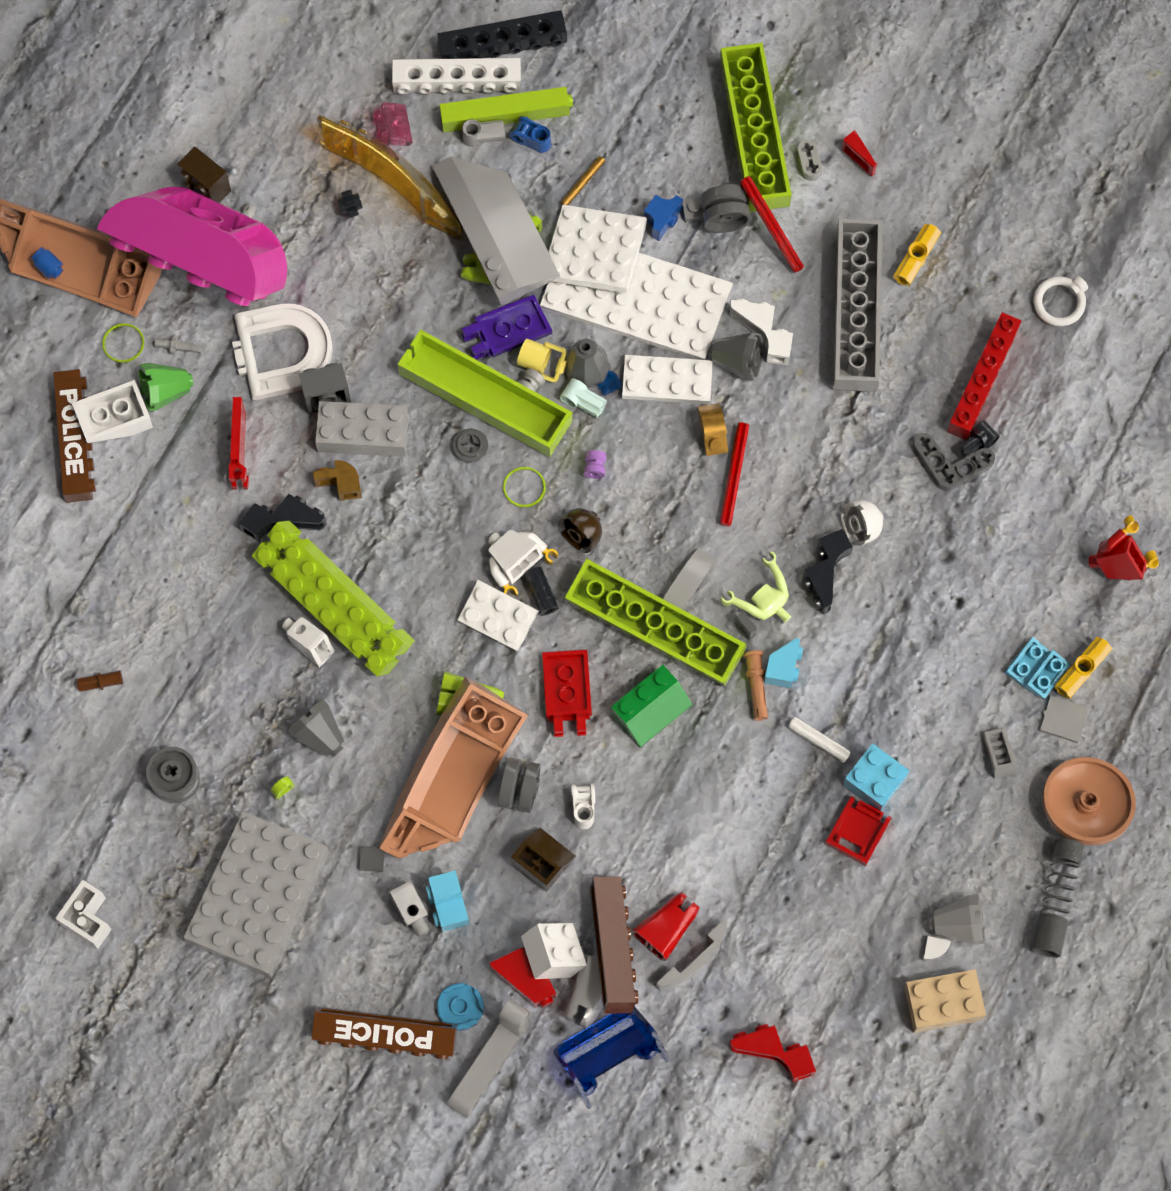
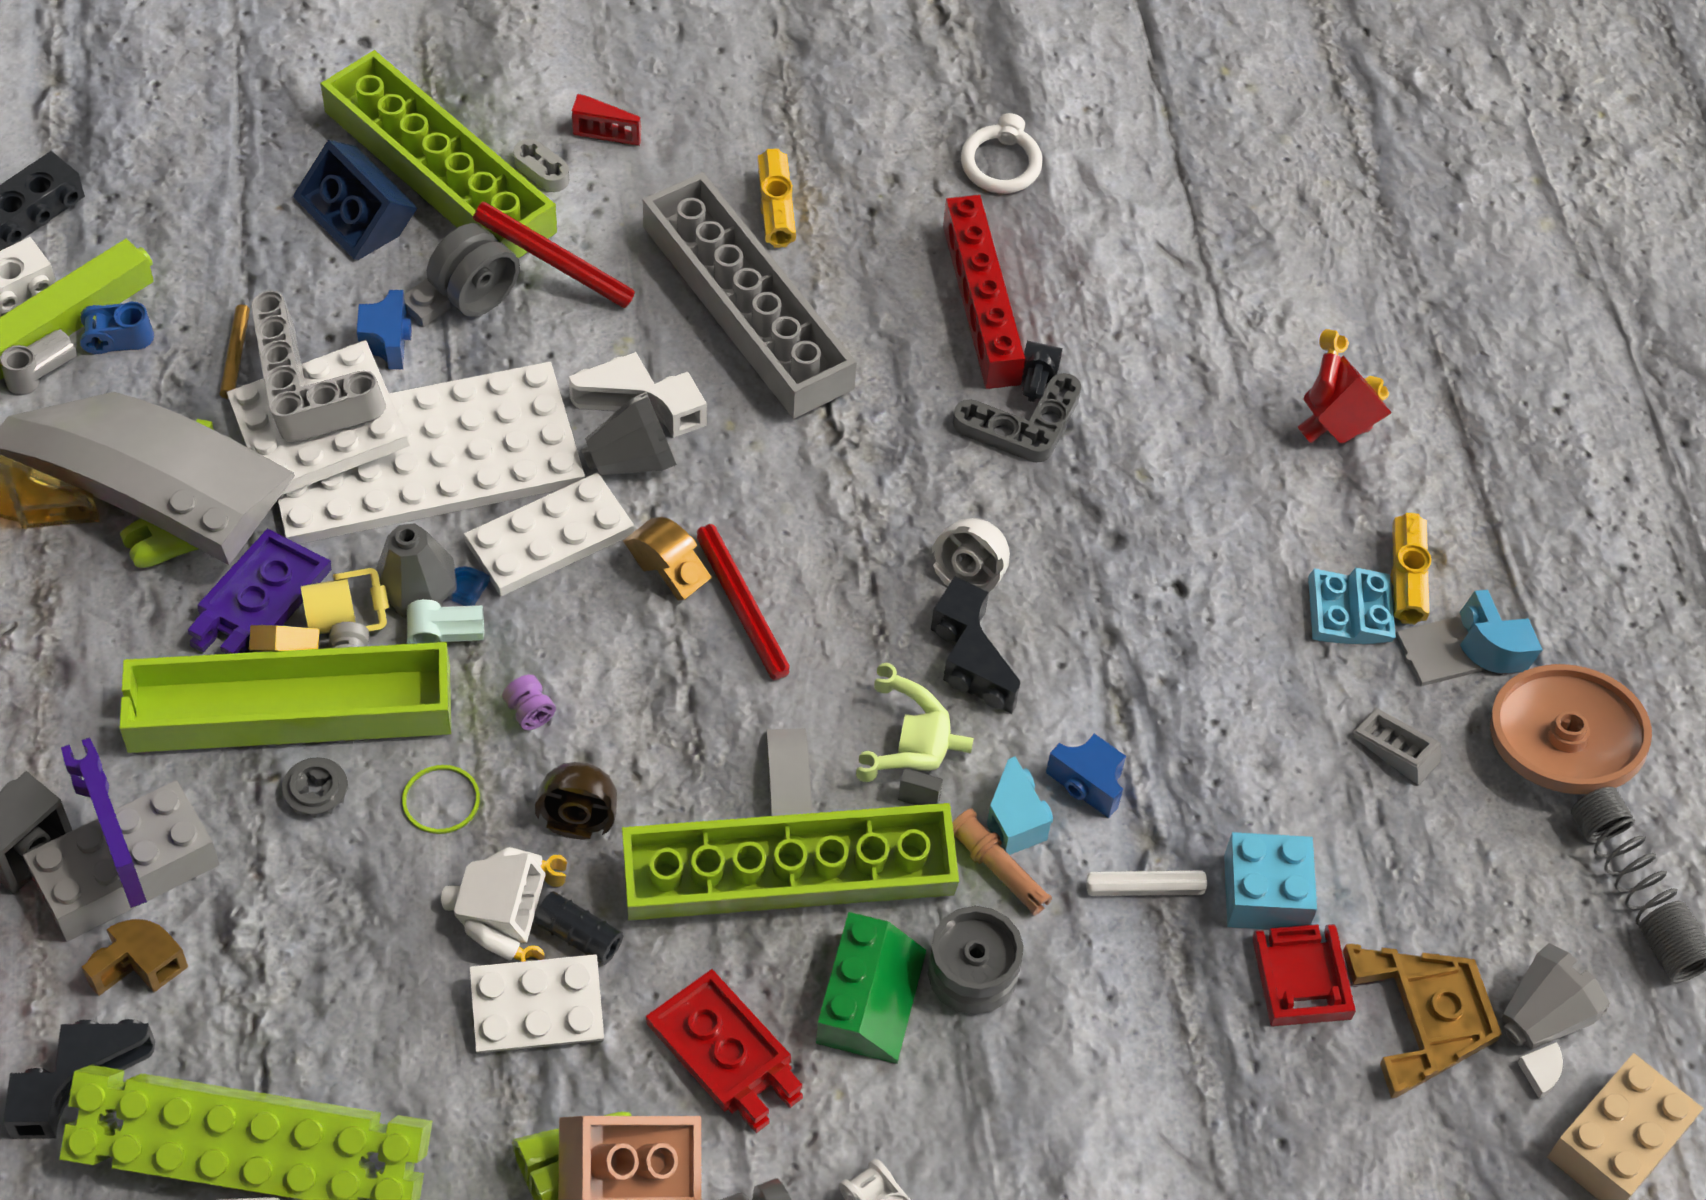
camera: 40 degrees left, 15 degrees down
none -> dark purple tile [61,737,147,908]
none -> yellow piece [249,625,320,651]
none -> light grey beam [251,290,386,442]
none -> dark blue slope [293,140,417,260]
none -> dark grey wheel [927,906,1024,1015]
none -> blue brick [1046,733,1126,818]
none -> pearl gold wing [1343,943,1502,1099]
none -> dark azure brick [1459,590,1543,673]

